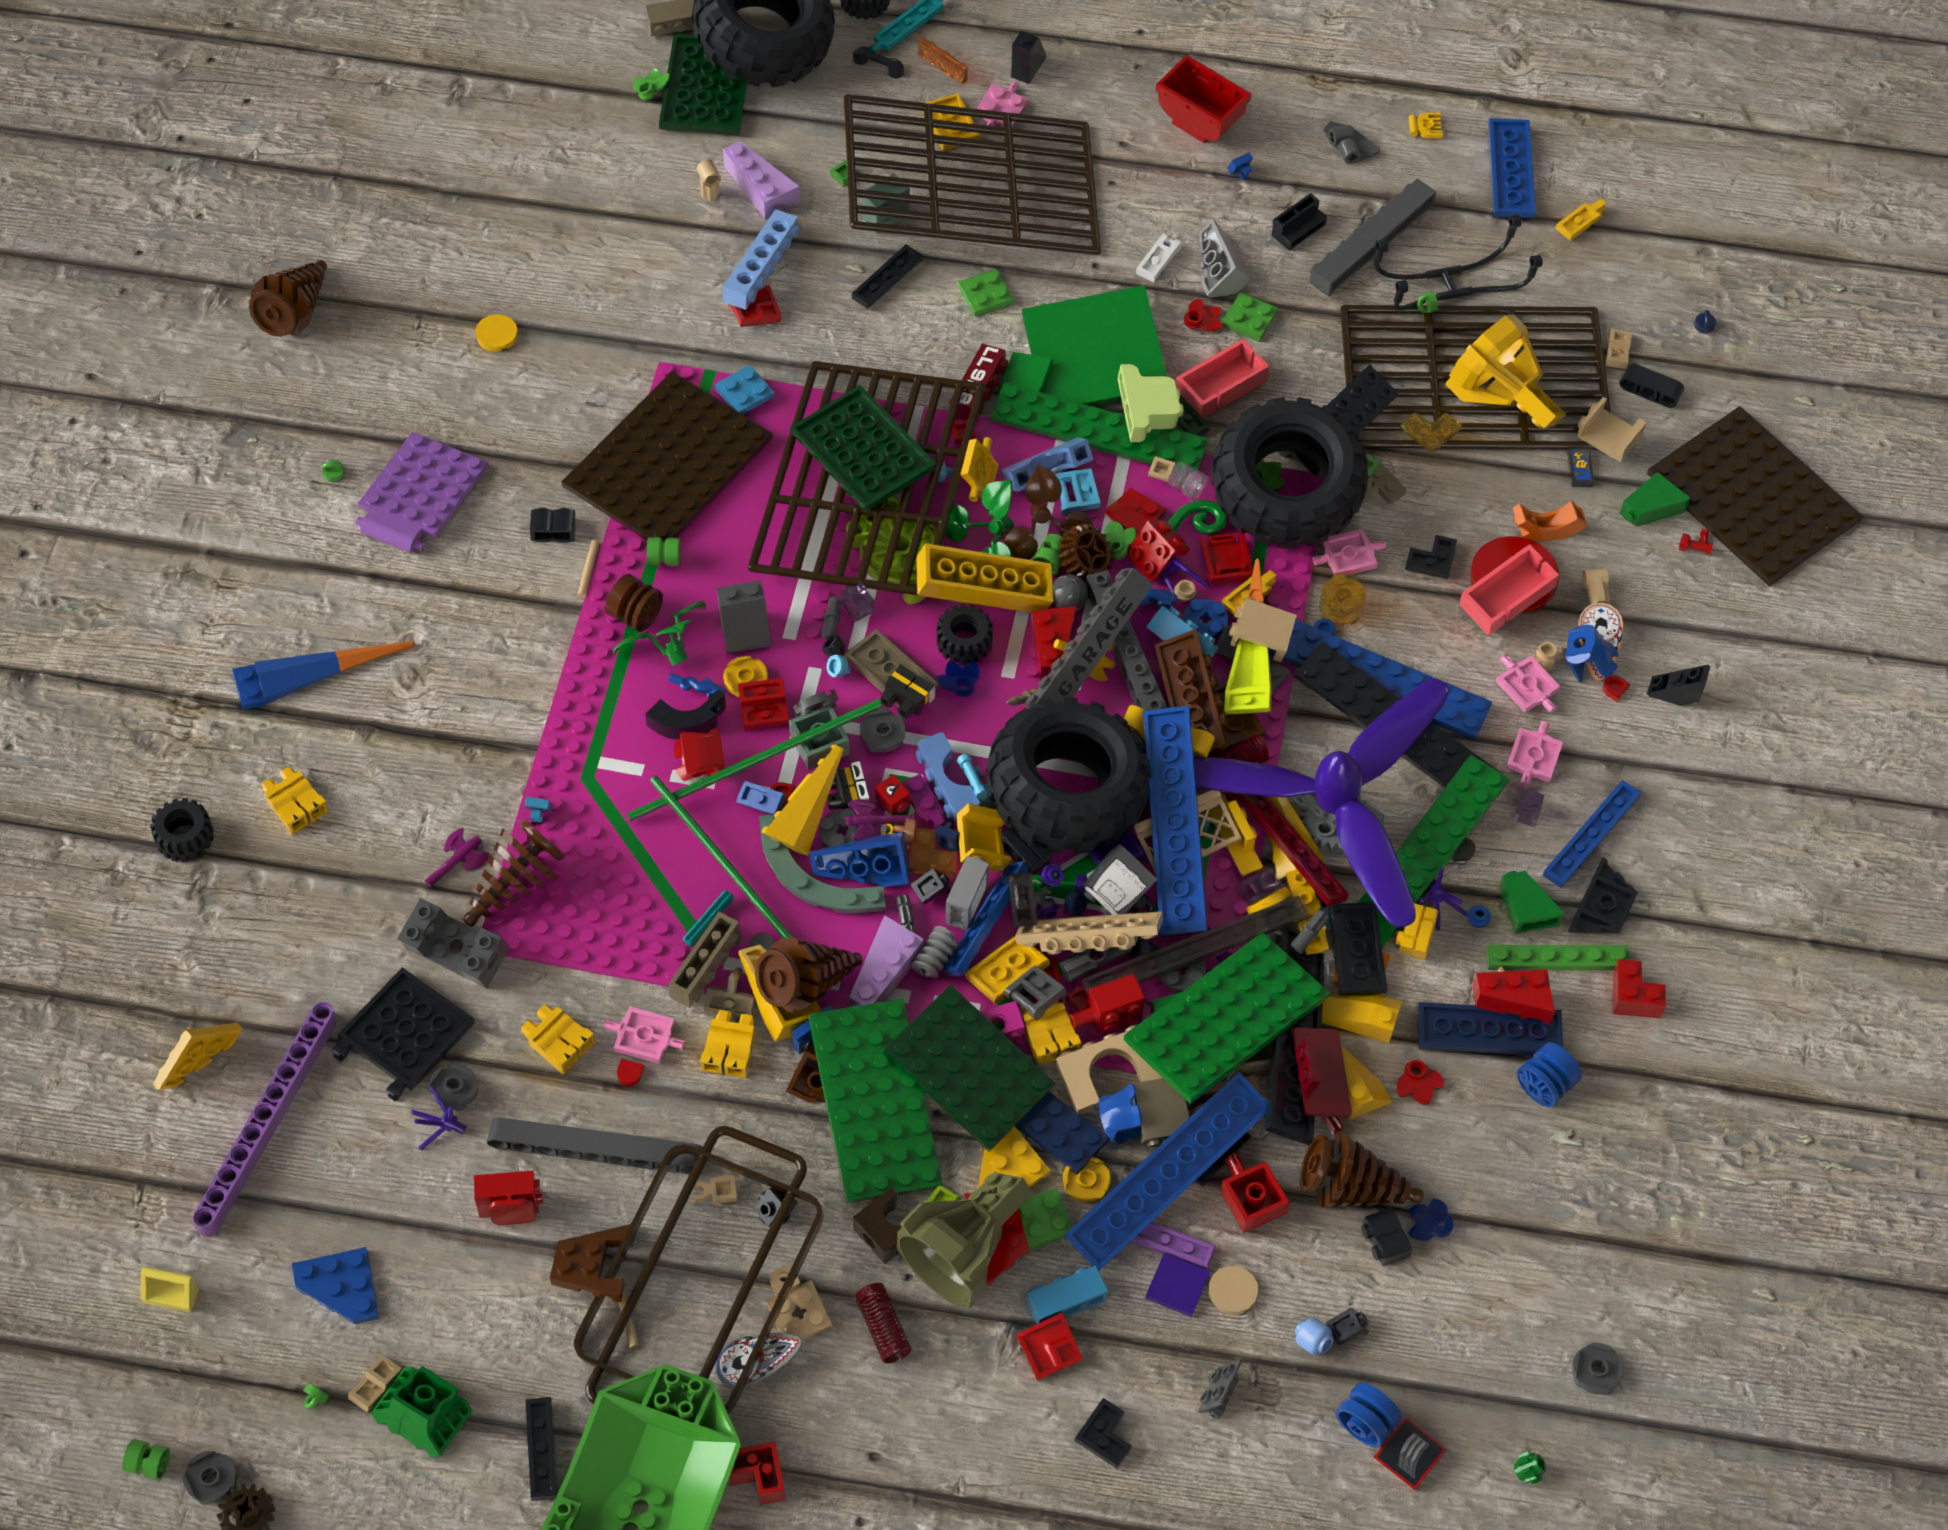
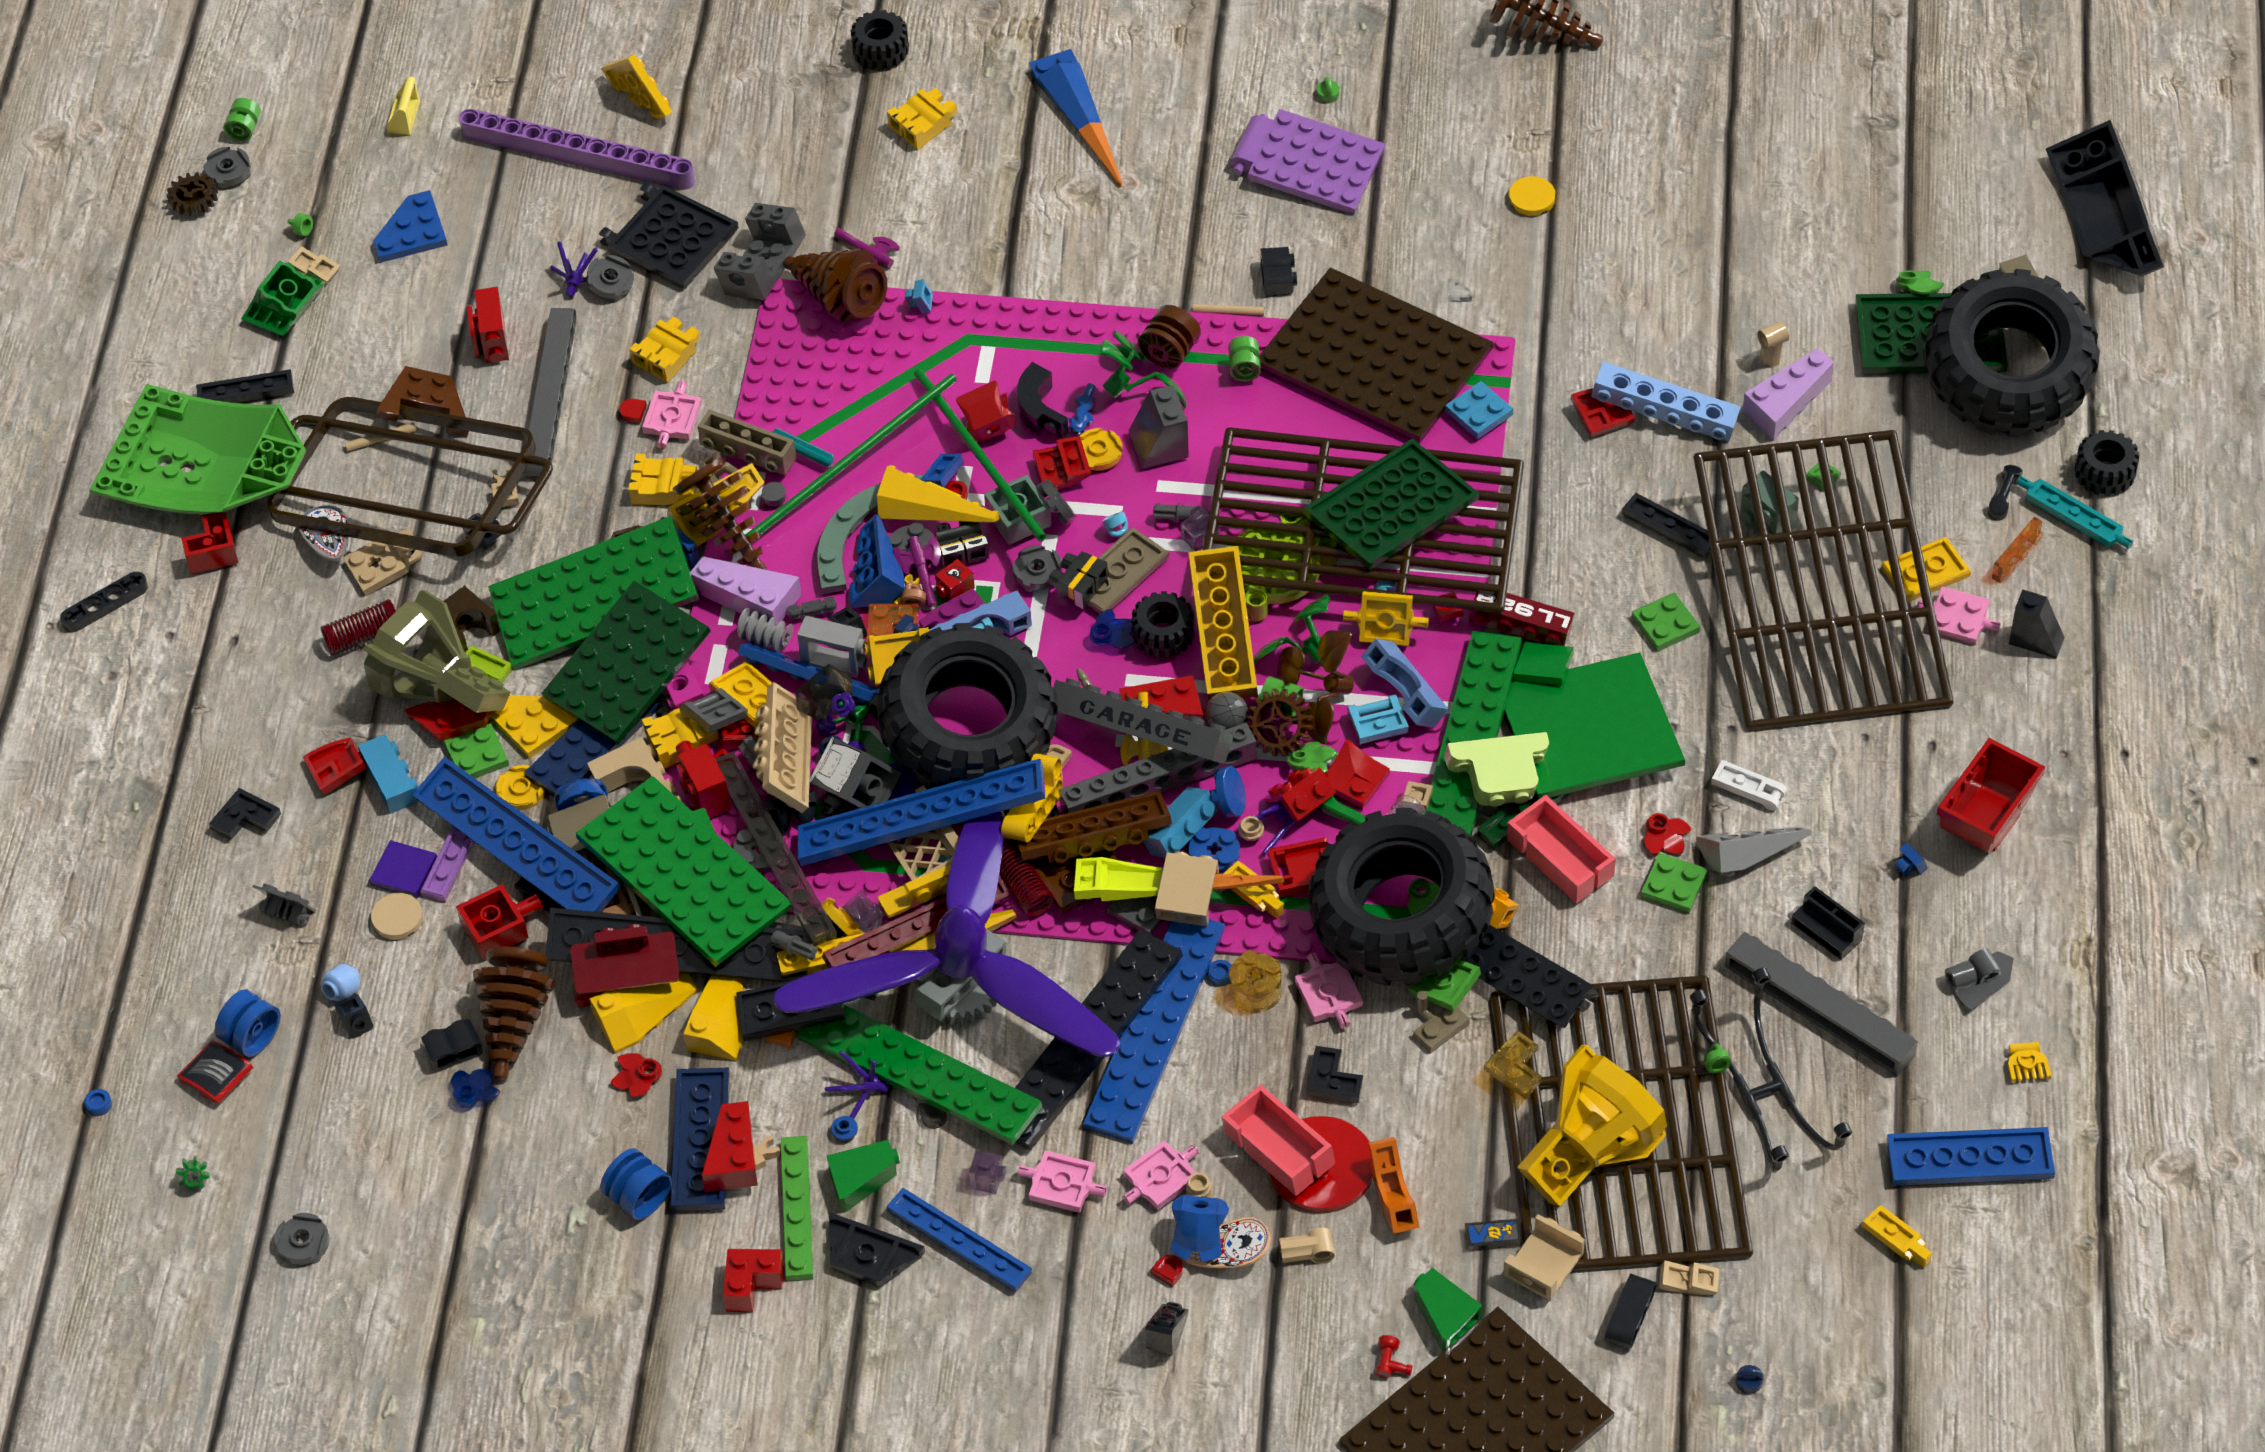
camera: 90 degrees right, 5 degrees down
black tile [822,635,845,657] -> none
clear tile [1324,950,1335,983] -> none
yellow brick [1395,903,1438,960] -> none

